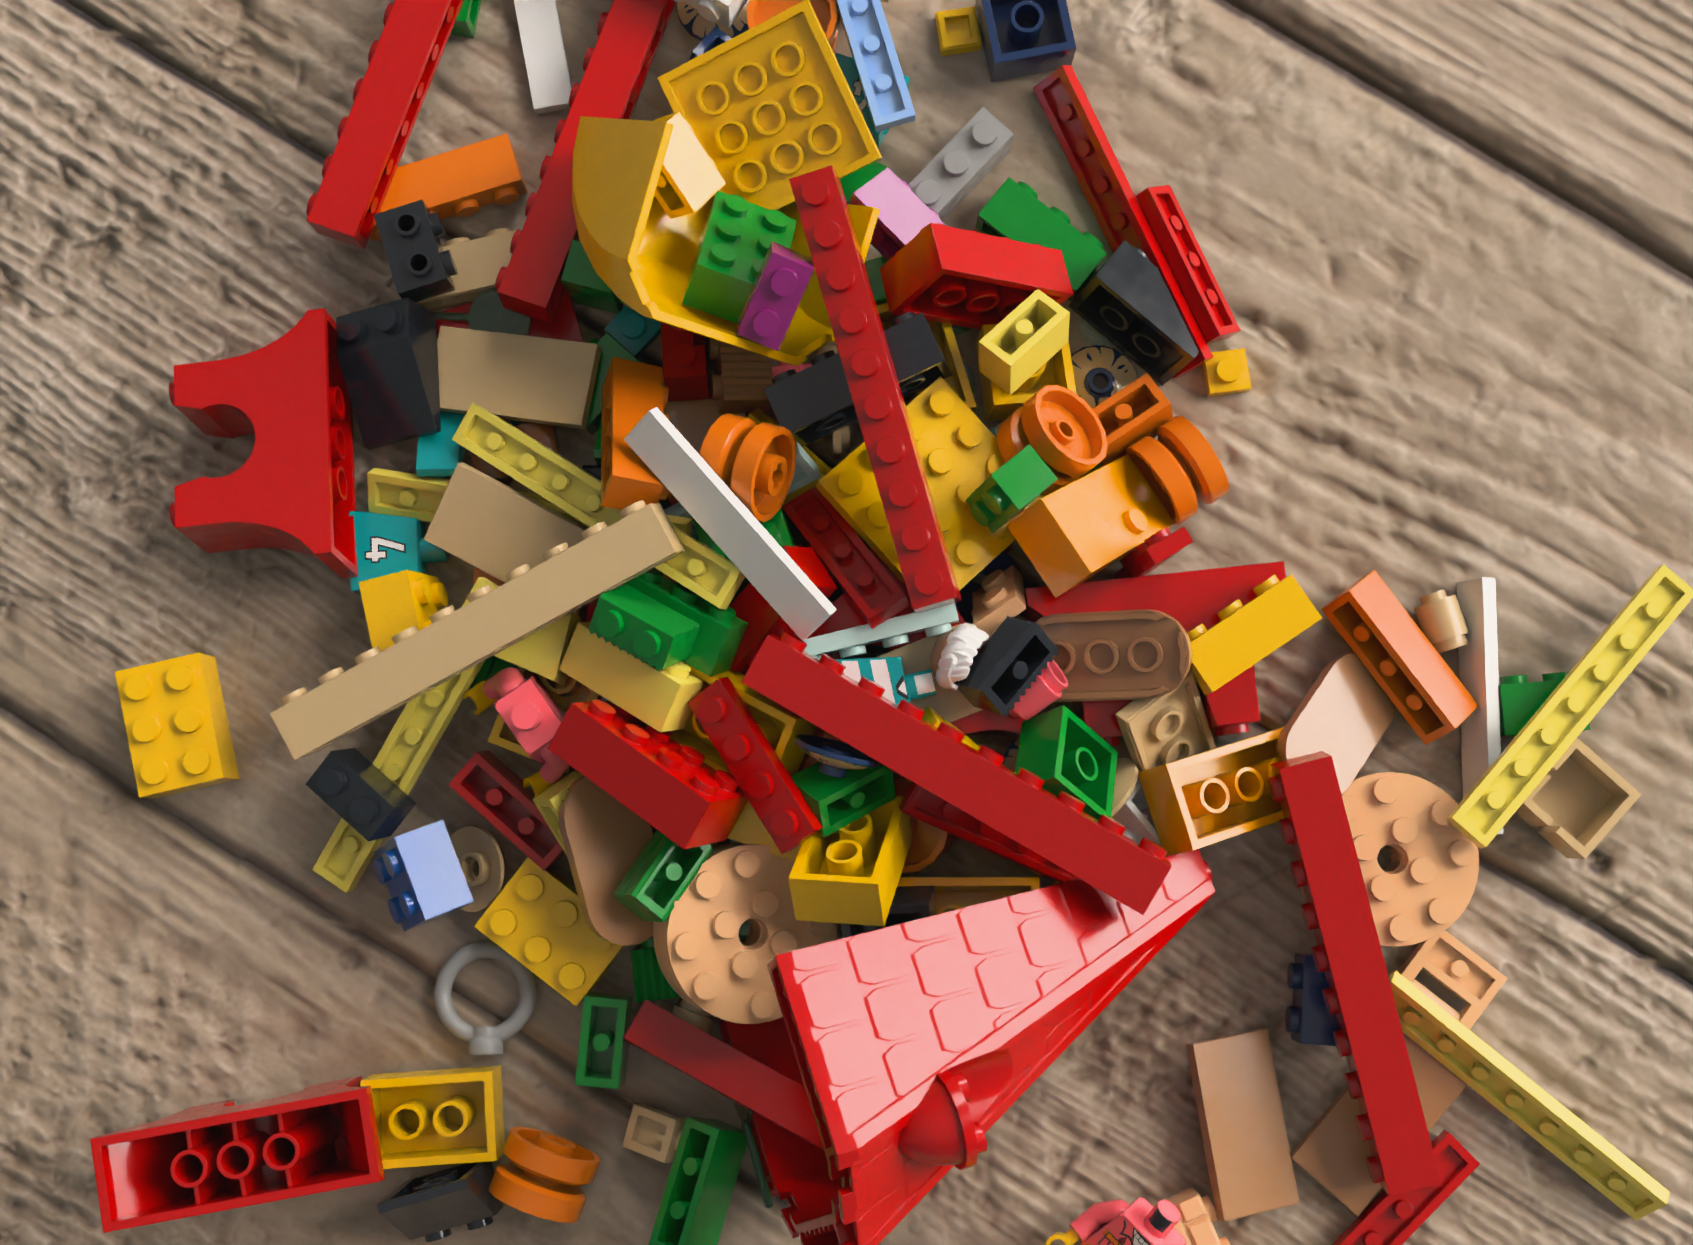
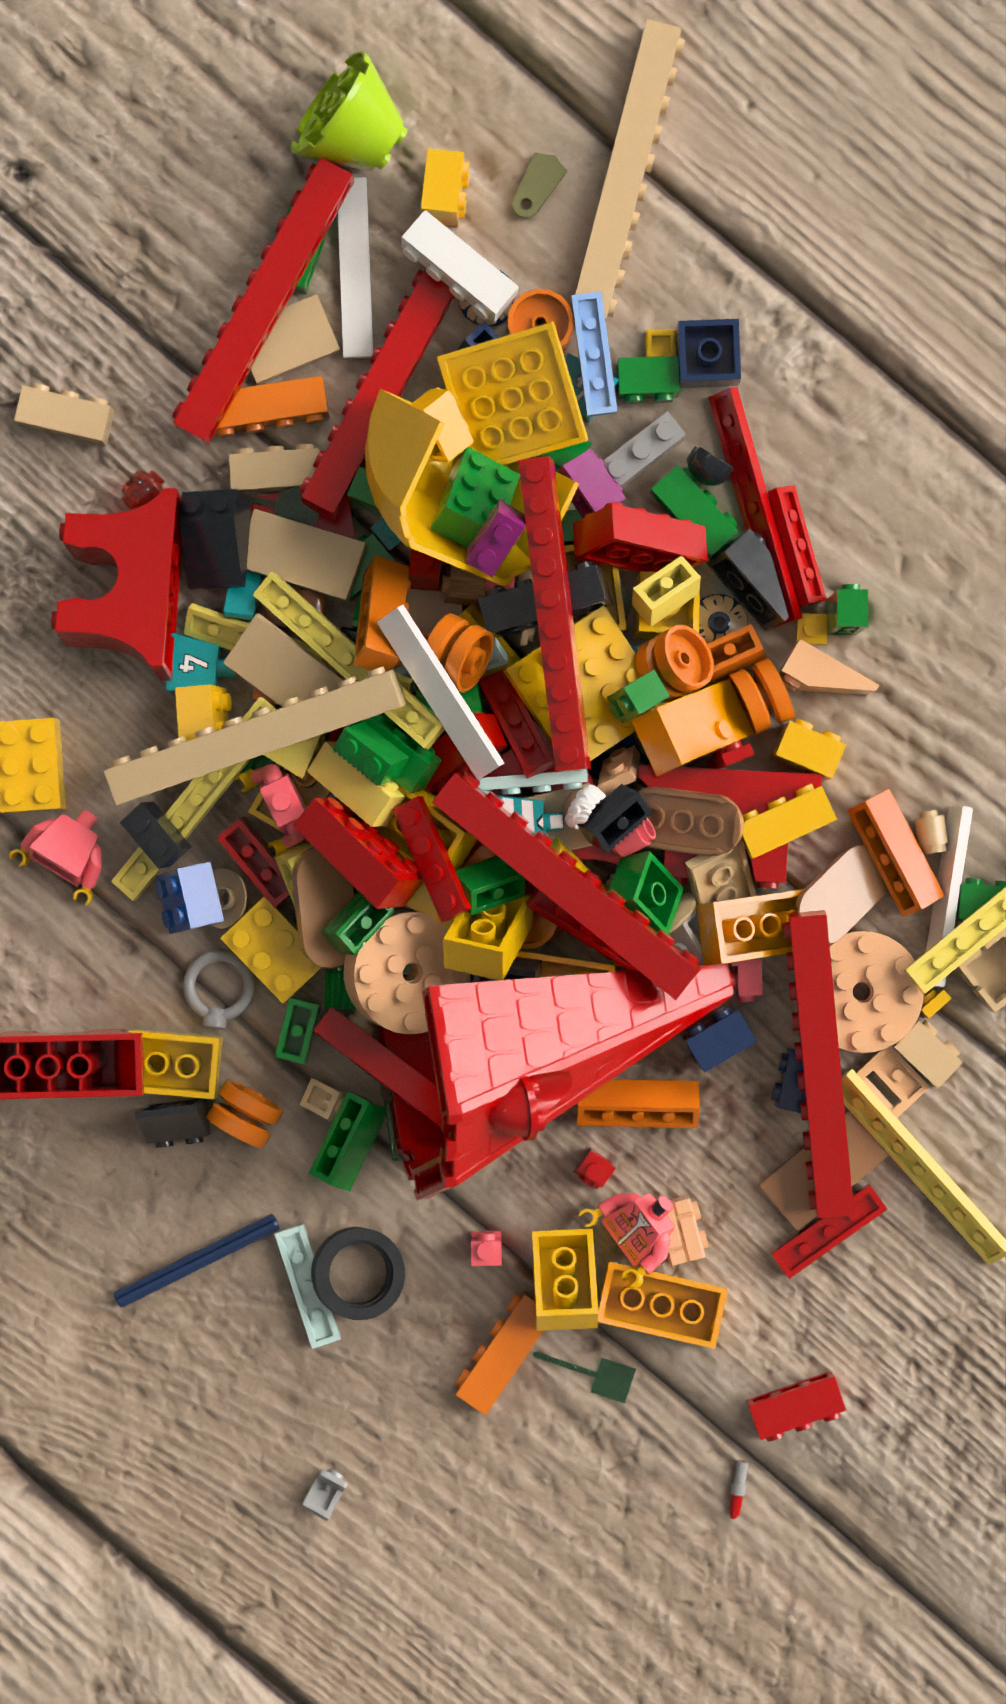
camera: 10 degrees right, 5 degrees up
black brick [374,200,458,302] -> none
dark blue dish [794,734,881,778] -> none
medium nougat tile [1186,1028,1299,1222] -> none
none -> coral torso [9,810,102,906]
none -> tan brick [14,383,115,446]
none -> clear red head [121,470,165,510]
none -> tan tile [251,294,340,385]
none -> red brick [573,1147,616,1190]
none -> orange brick [577,1079,700,1128]
none -> green brick [617,356,680,404]
none -> dark blue brick [682,1006,757,1073]
none -> black hair [687,446,734,486]
none -> coral brick [729,958,763,1002]
none -> yellow brick [770,719,846,781]
none -> light nougat slope [778,639,879,695]
none -> green brick [826,584,868,635]
none -> tan brick [892,1020,963,1089]
none -> yellow plate [920,989,952,1019]

